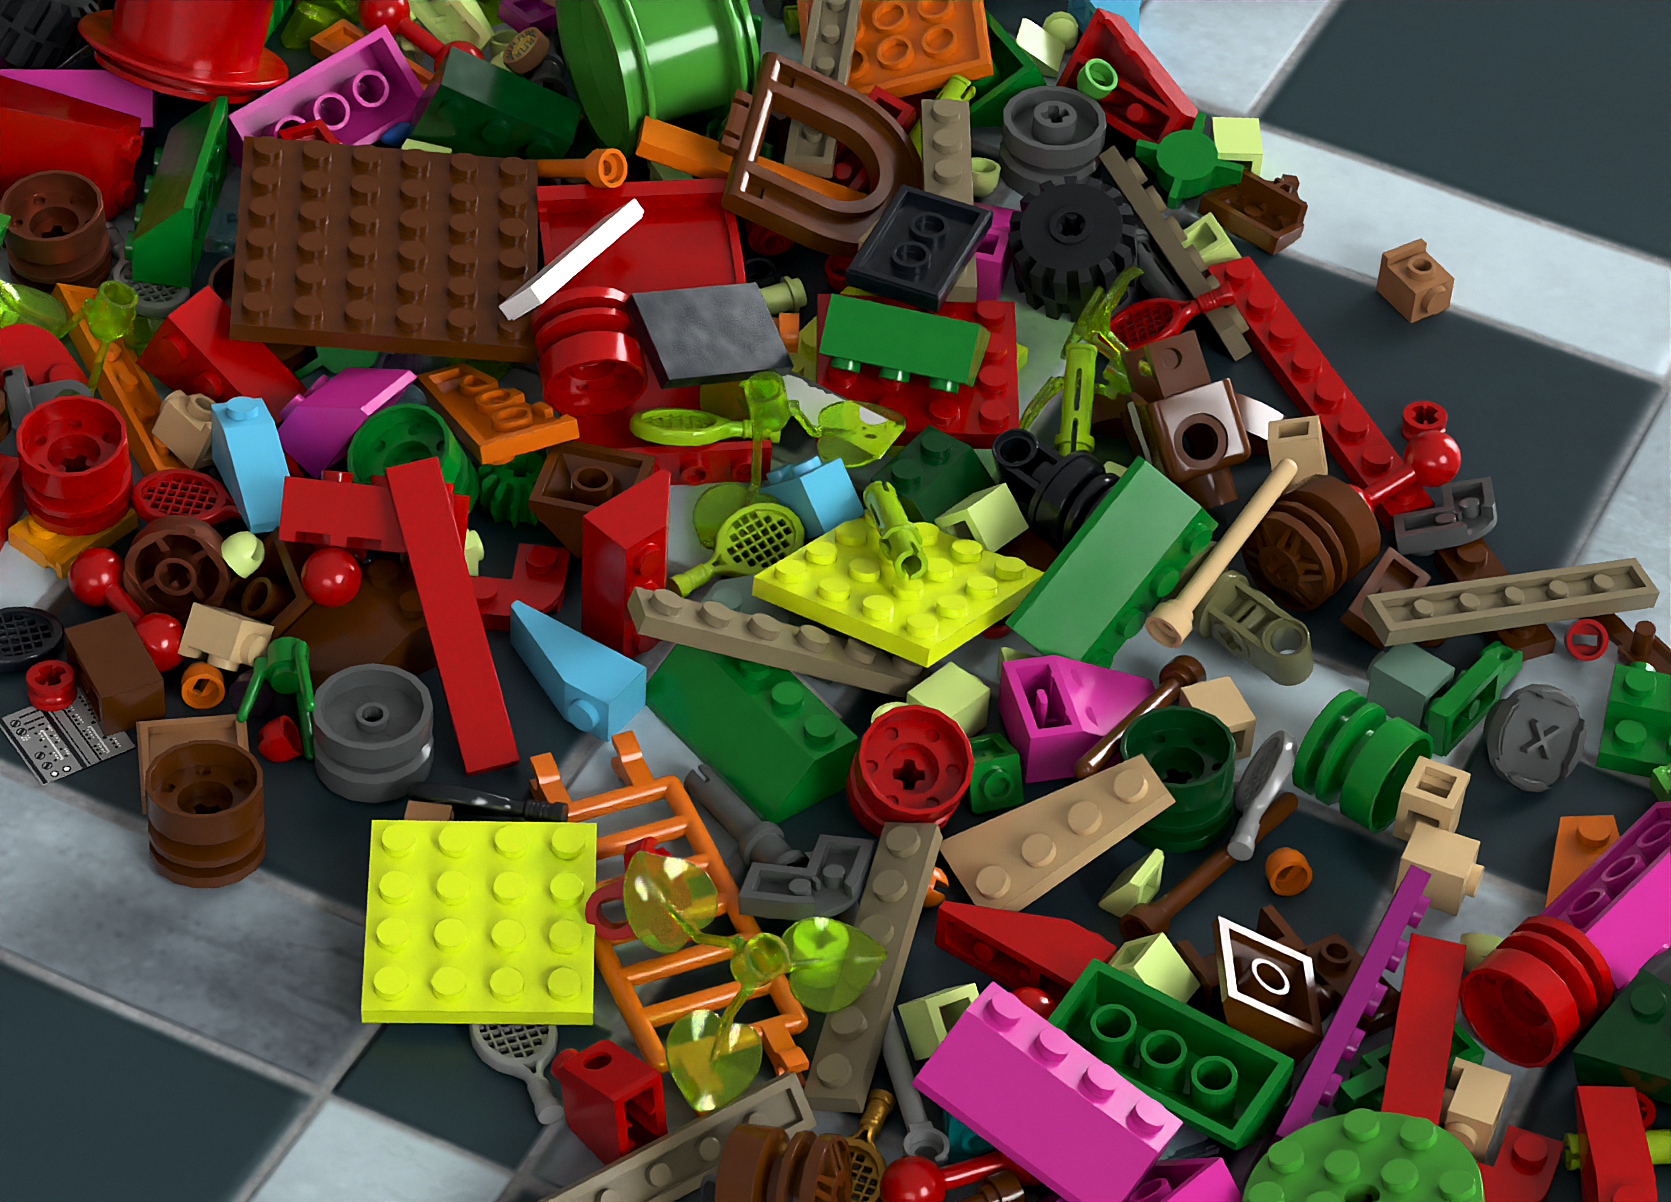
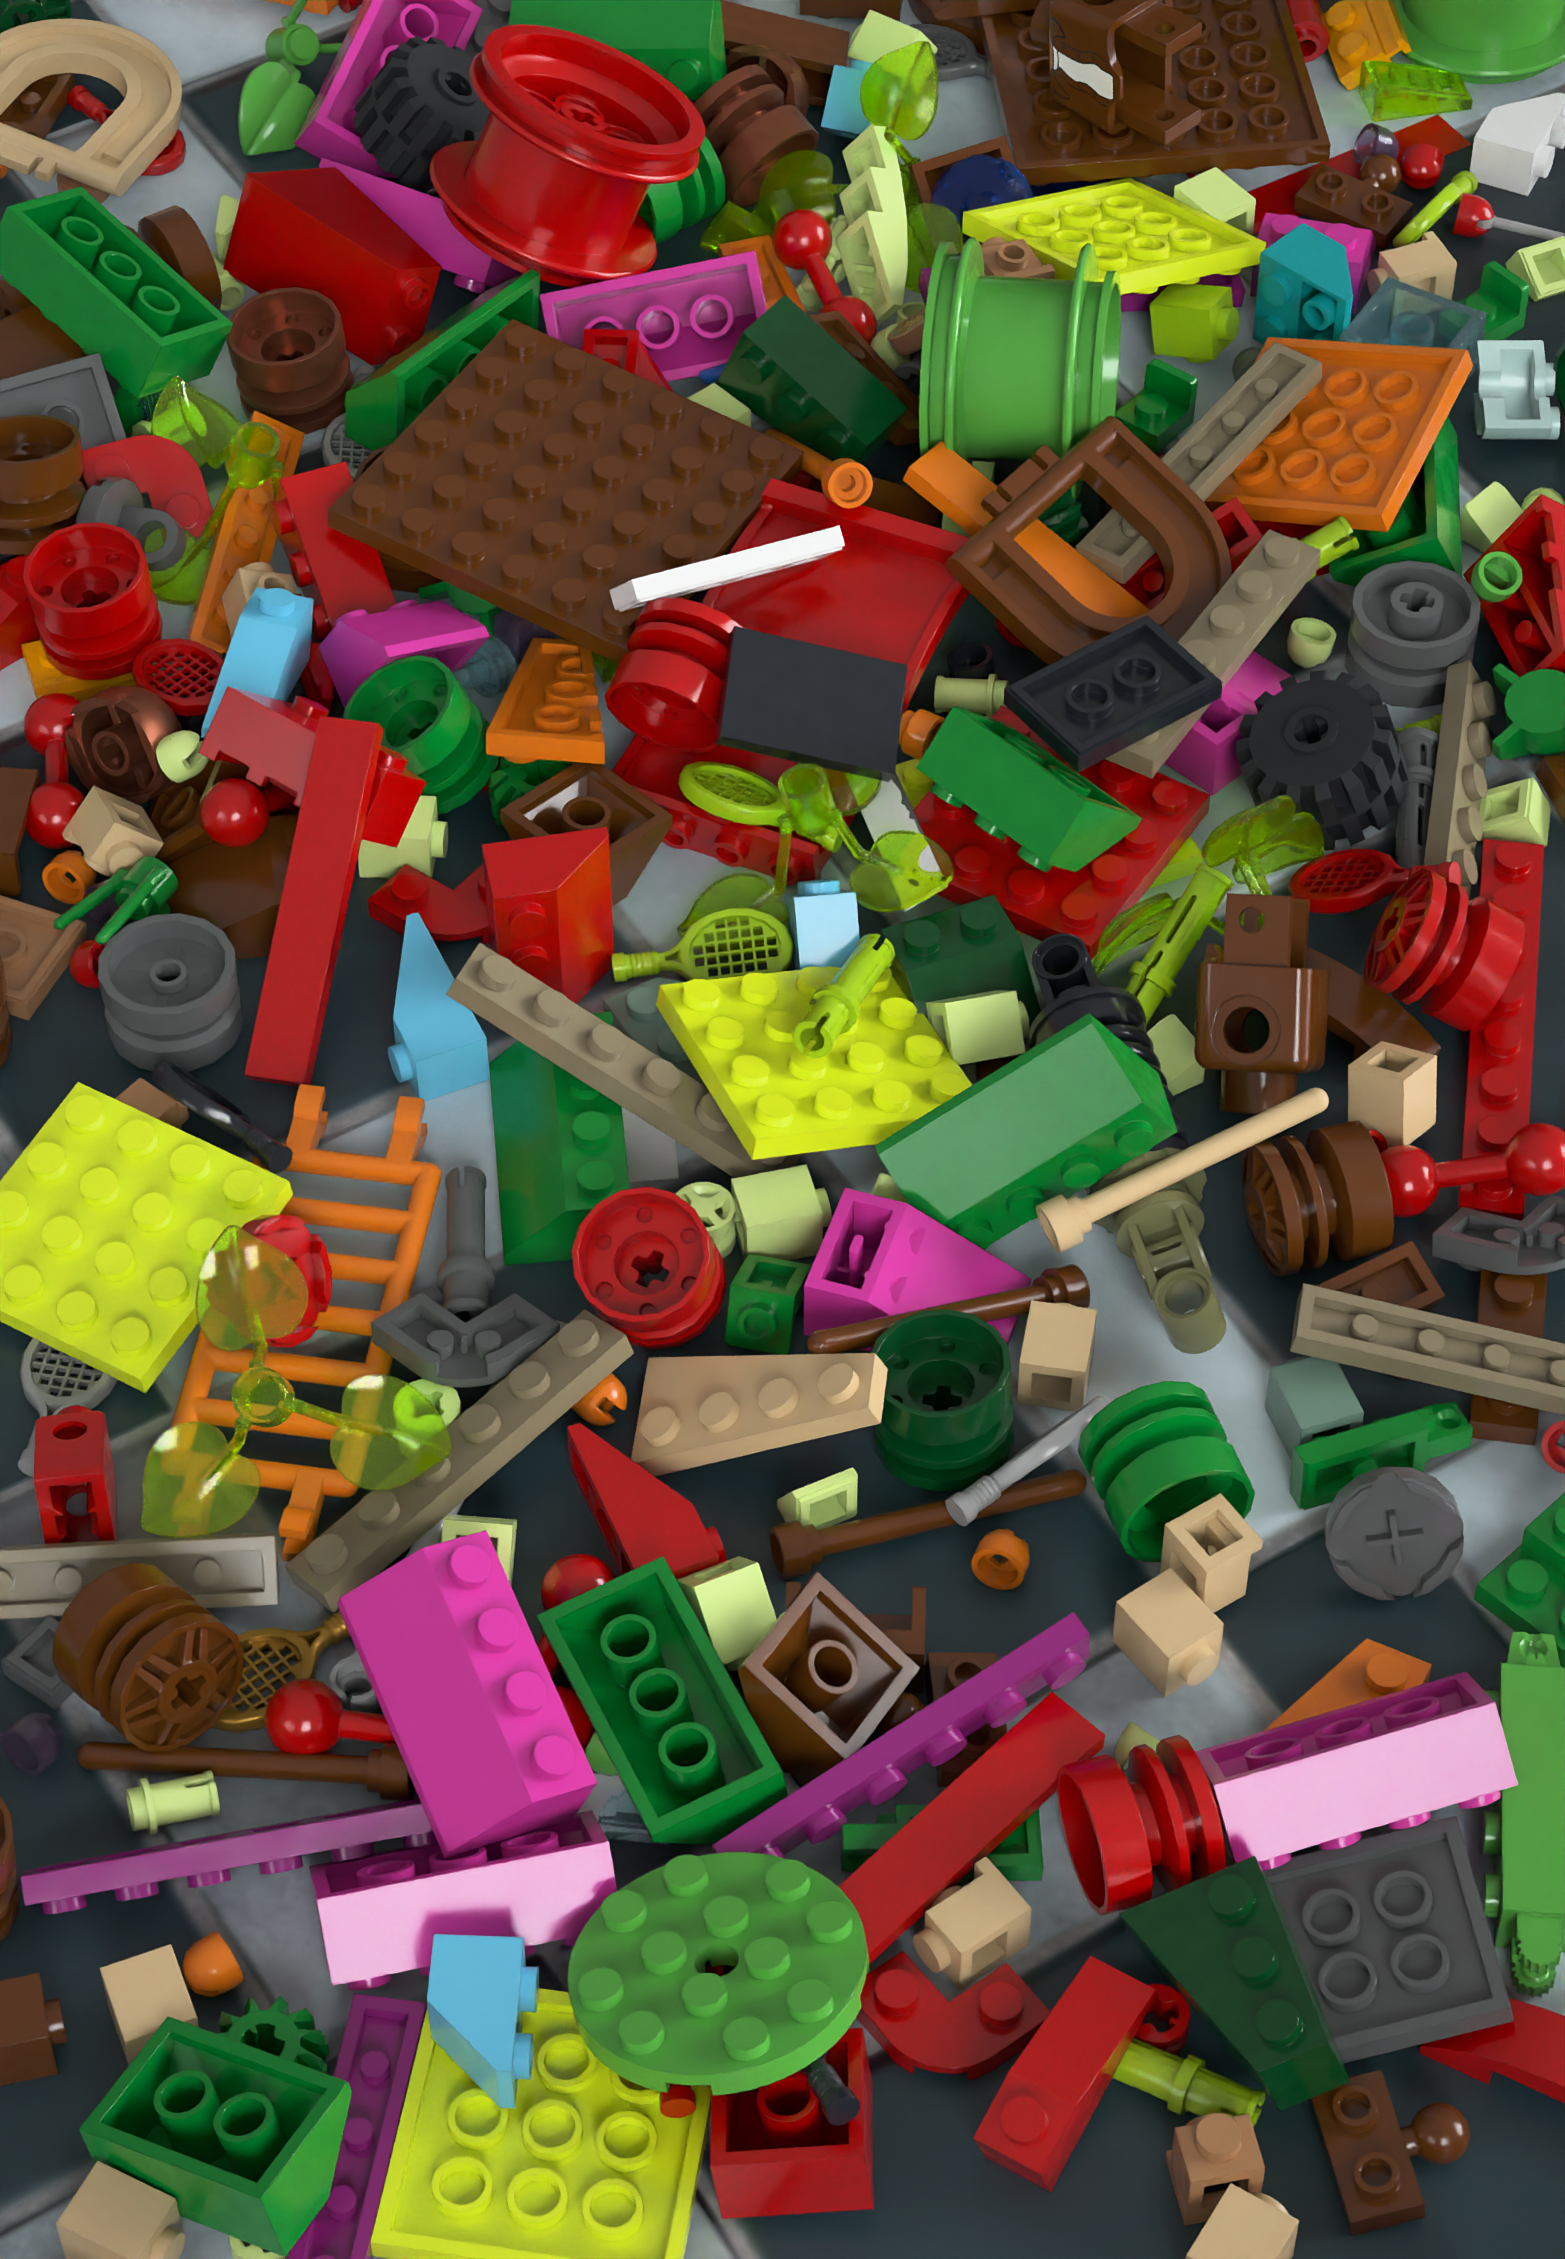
camera: 35 degrees right, 5 degrees up
none -> red wheel [1363,868,1525,1032]

